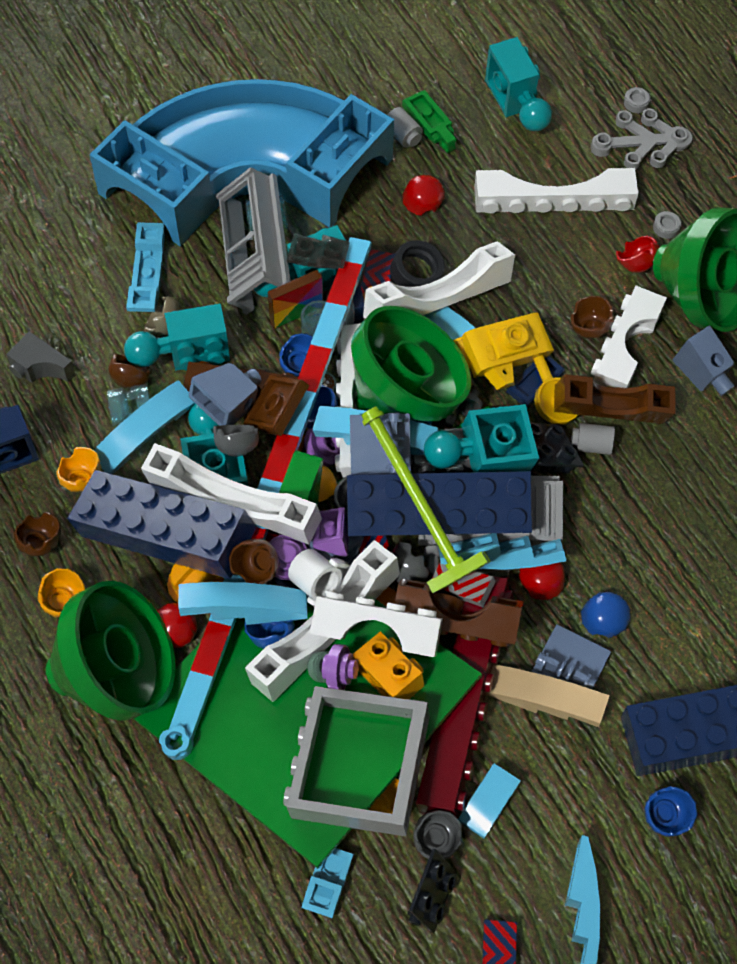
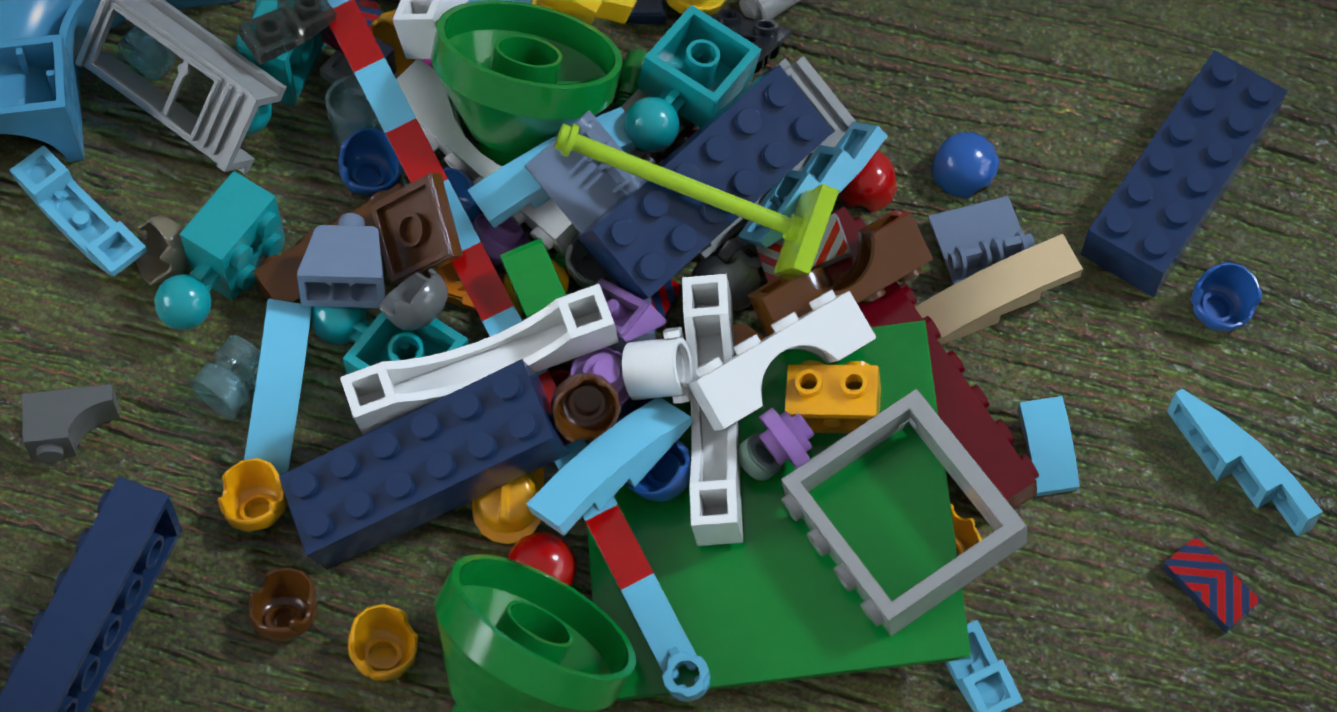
camera: 45 degrees left, 0 degrees up
reddish brown hair [108,354,152,389] -> none
tile [268,270,323,329] -> none
black hinge [407,848,457,933] -> none
dark grey hair [413,810,462,859] -> none

